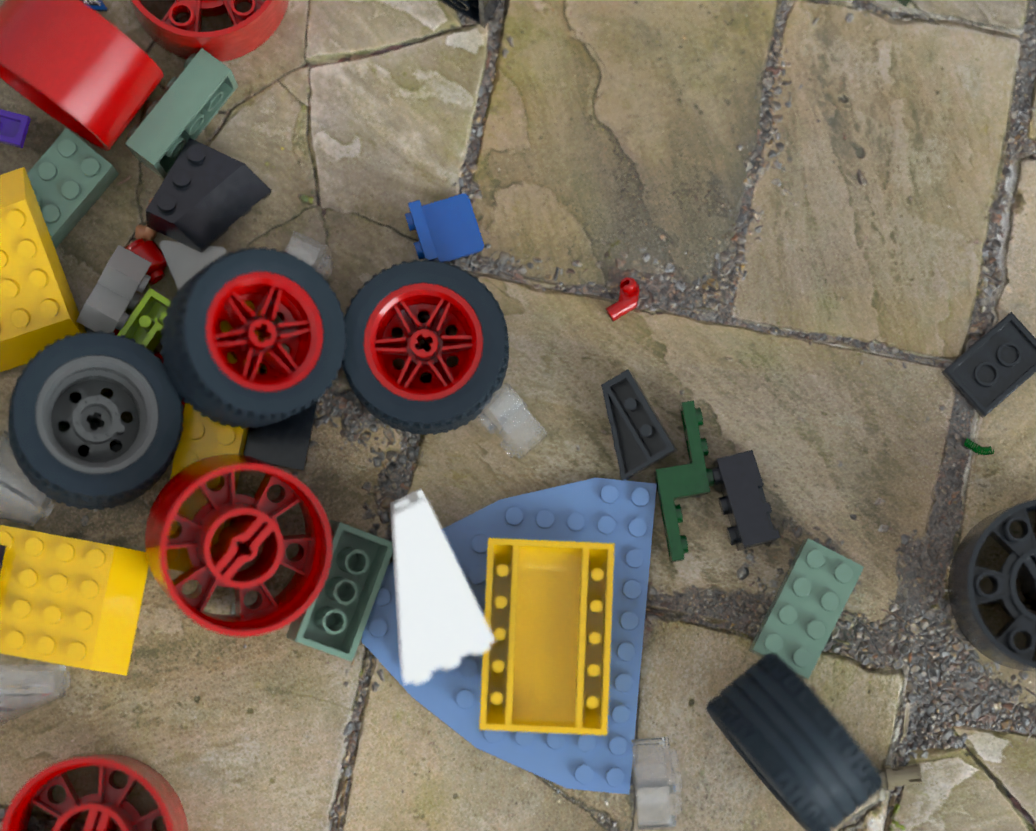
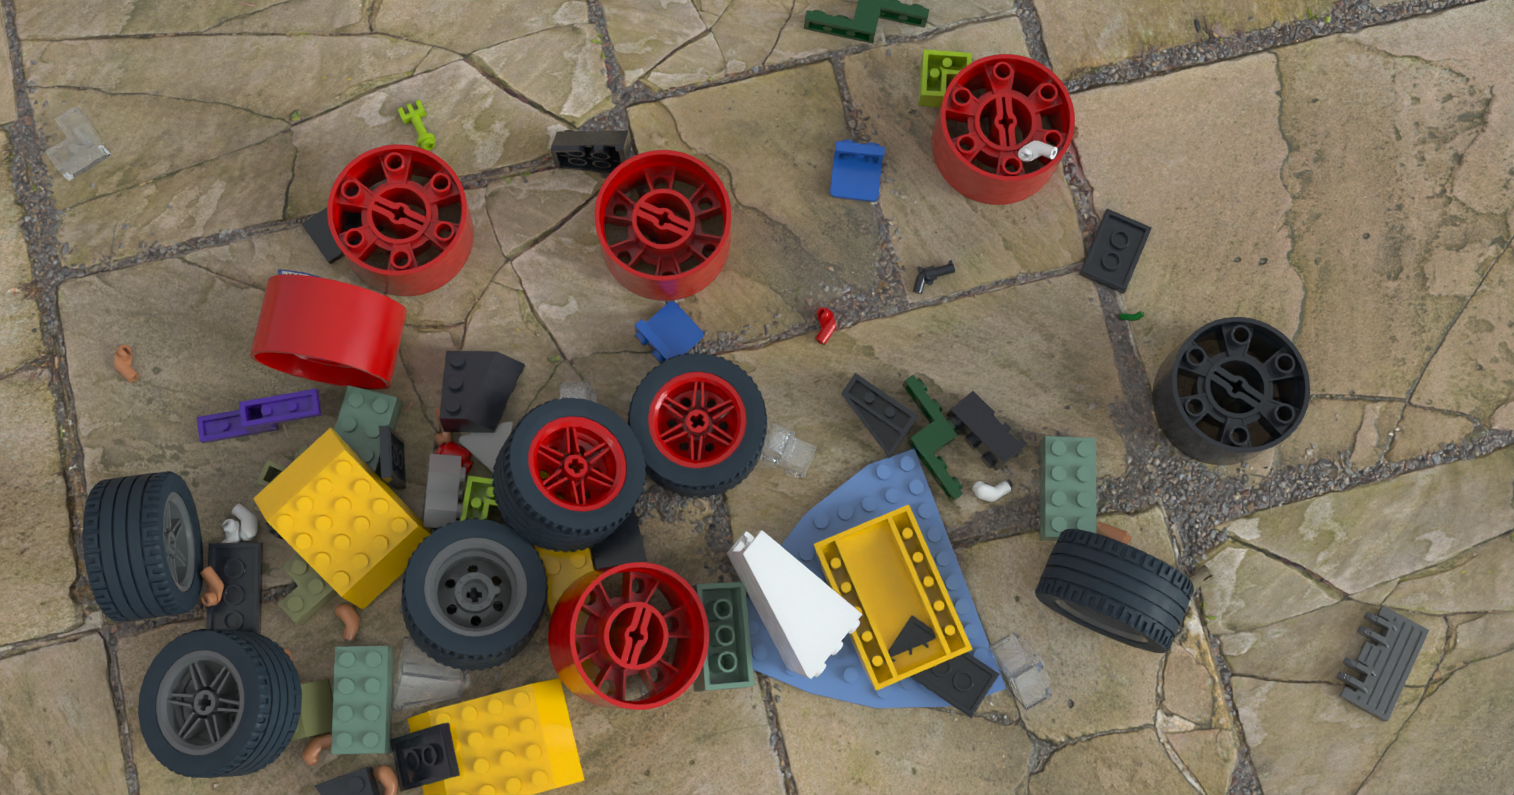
camera: 30 degrees left, 5 degrees down
sand green brick [125,48,238,179] -> none
none -> black tile [379,425,407,490]
none -> red wheel [594,150,731,301]
none -> blue bracket [830,140,885,202]
none -> black tile [888,615,999,719]
none -> black piece [913,260,955,294]
none -> lime brick [918,49,972,107]
none -> red wheel [932,54,1075,205]
none -> white arm [972,480,1012,502]
none -> white arm [1018,141,1057,162]
none -> nougat cone [1096,521,1132,544]

